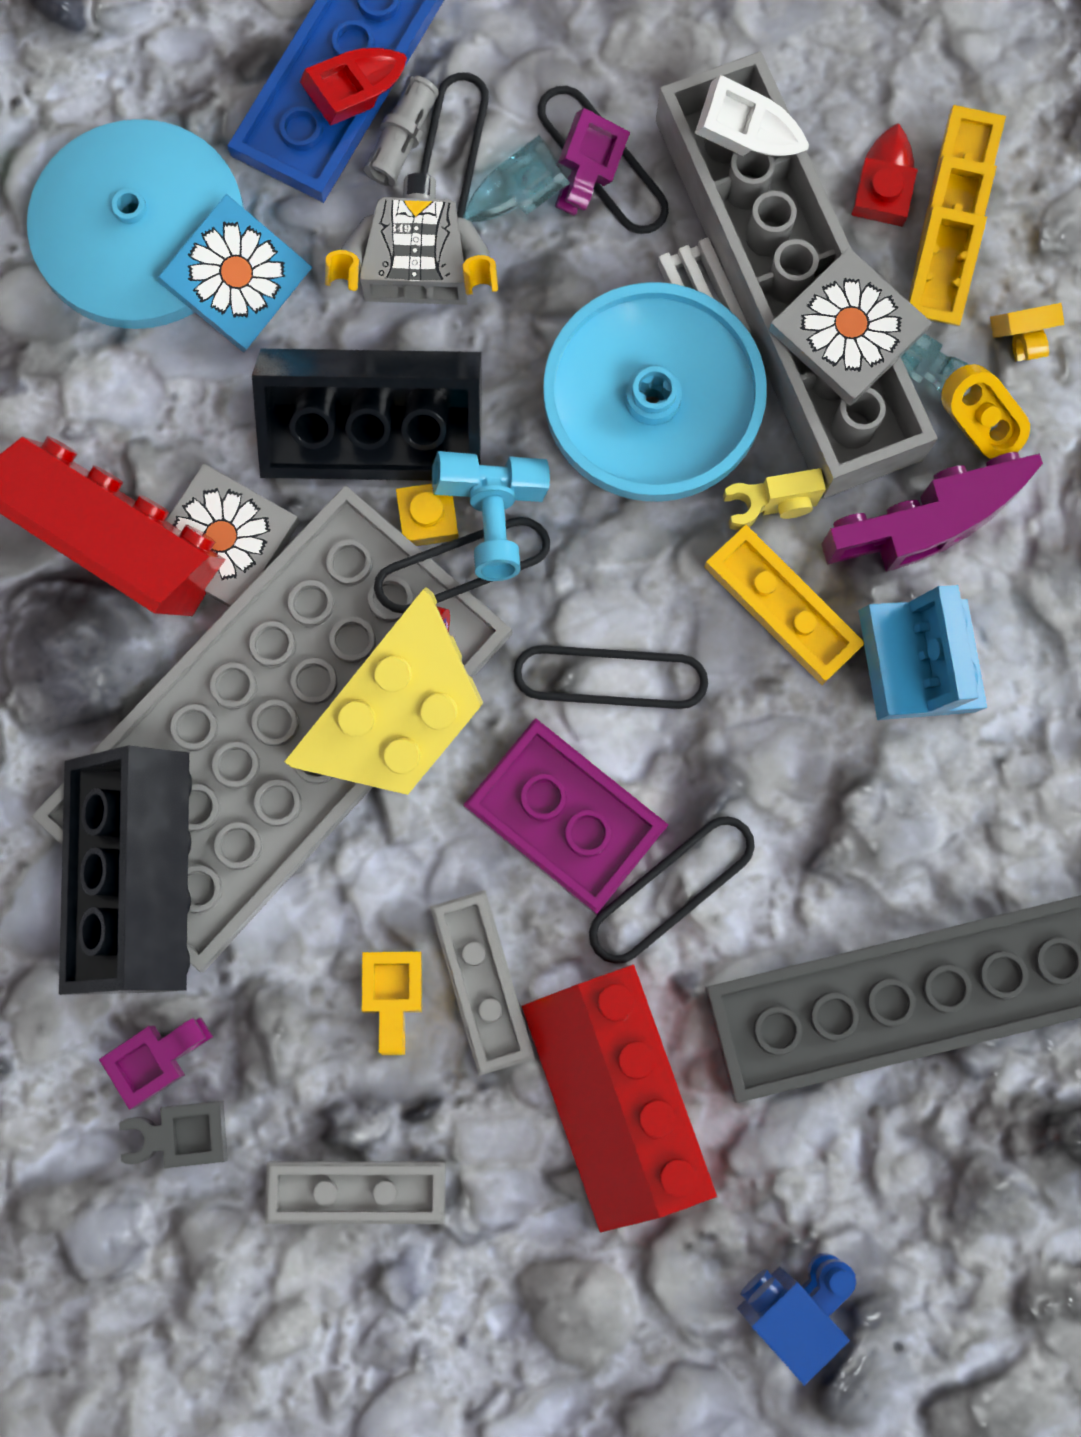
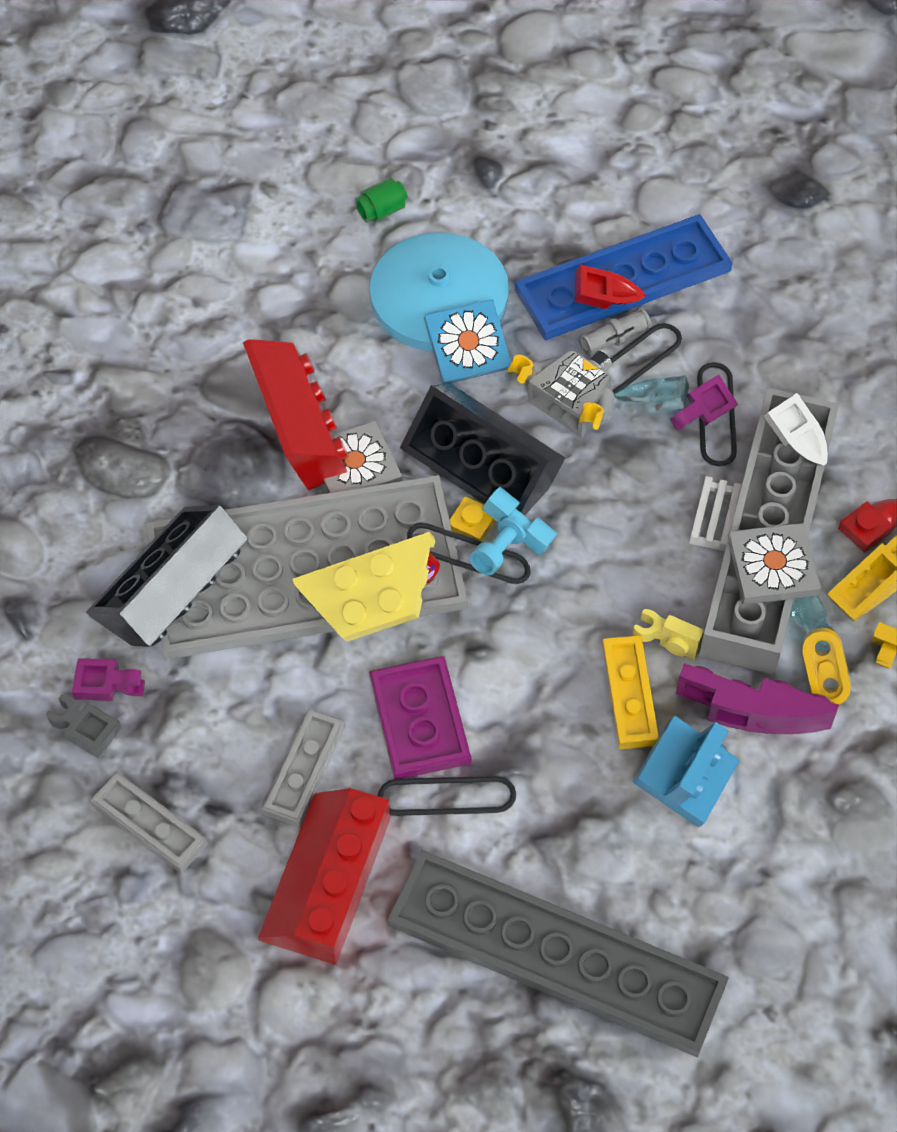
camera: 40 degrees right, 20 degrees down
yellow plate [362,951,422,1055] -> none
black piece [513,645,709,709] -> none
medium azure dish [544,282,767,502] -> none
blue brick [737,1253,856,1386] -> none

